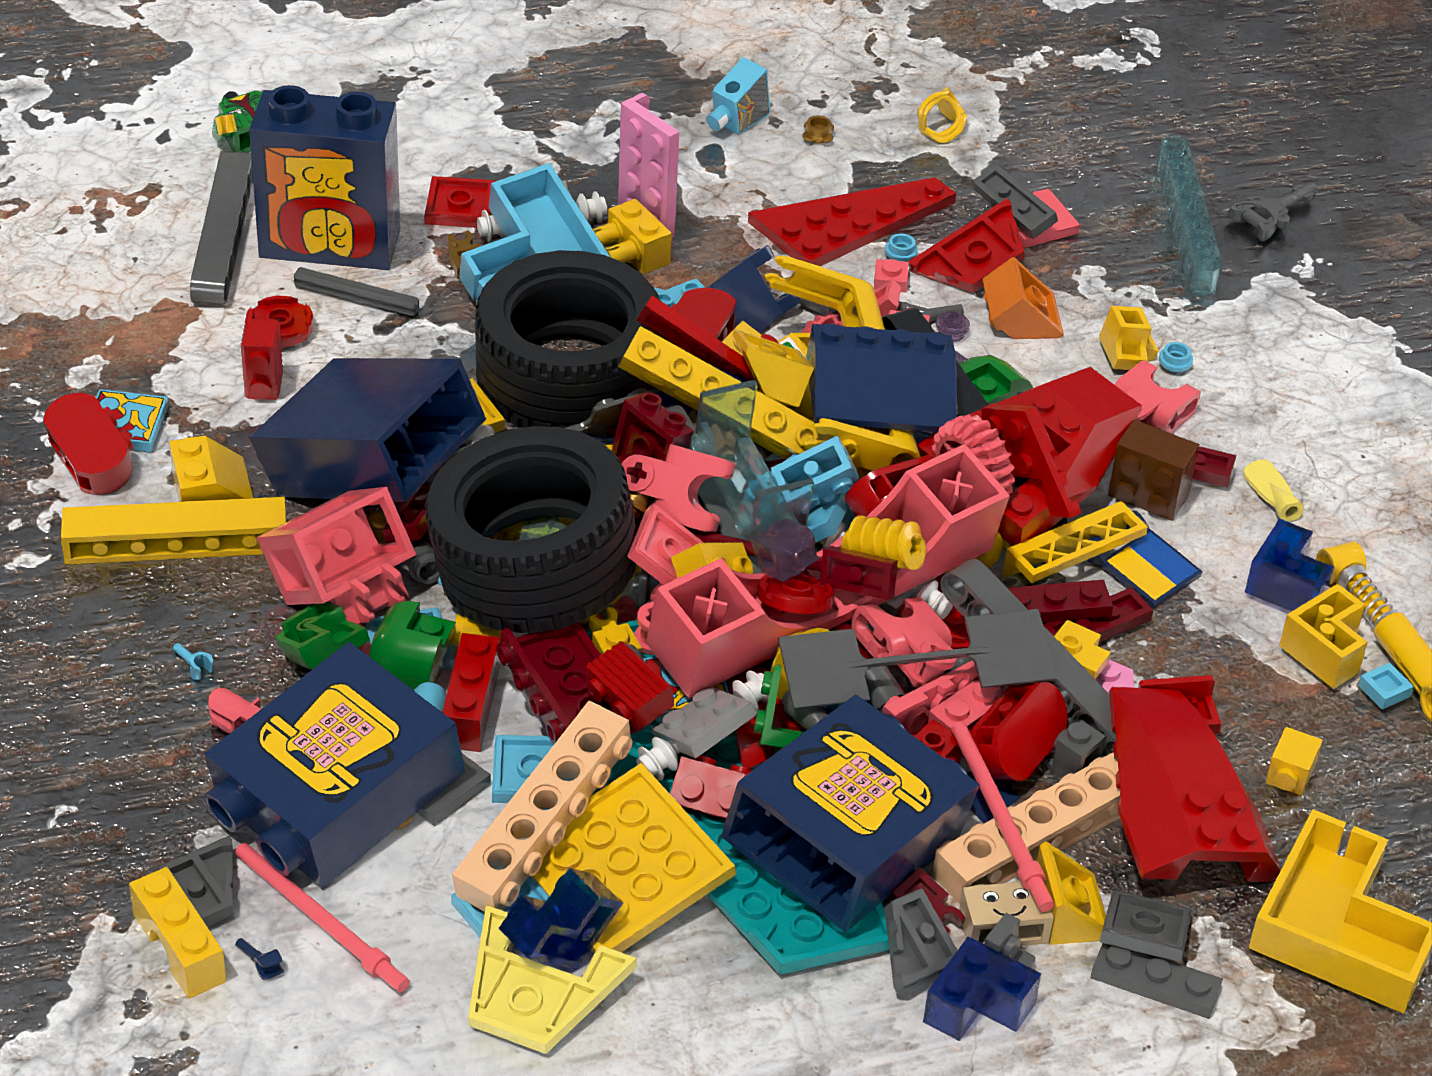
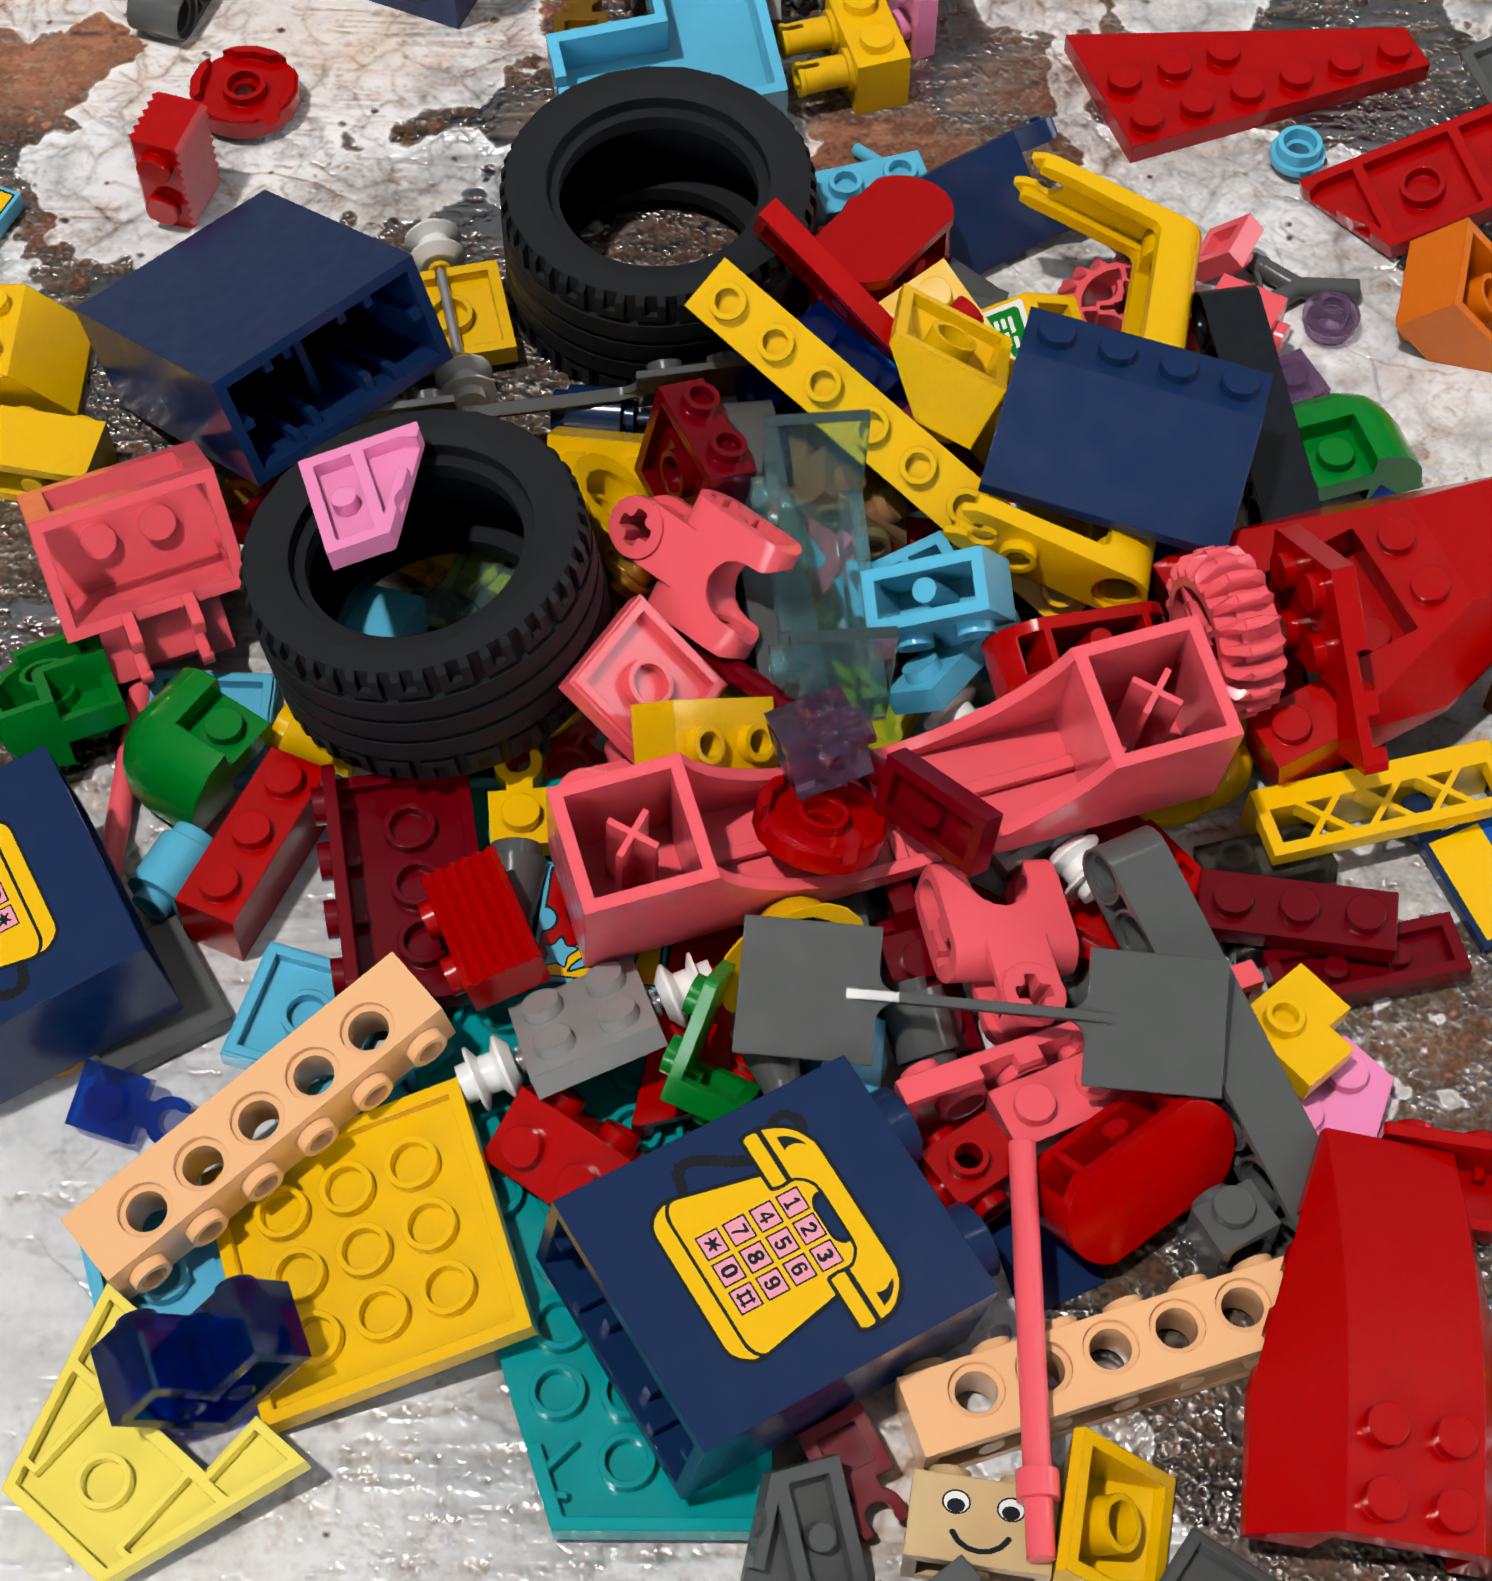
camera: 20 degrees right, 15 degrees up
dark grey axle [293,267,420,316] -> none
yellow piece [841,515,926,570] -> none
coral plate [874,259,909,293] -> none
none -> clear blue plate [65,1058,197,1145]
none -> bright pink wing [298,421,425,571]

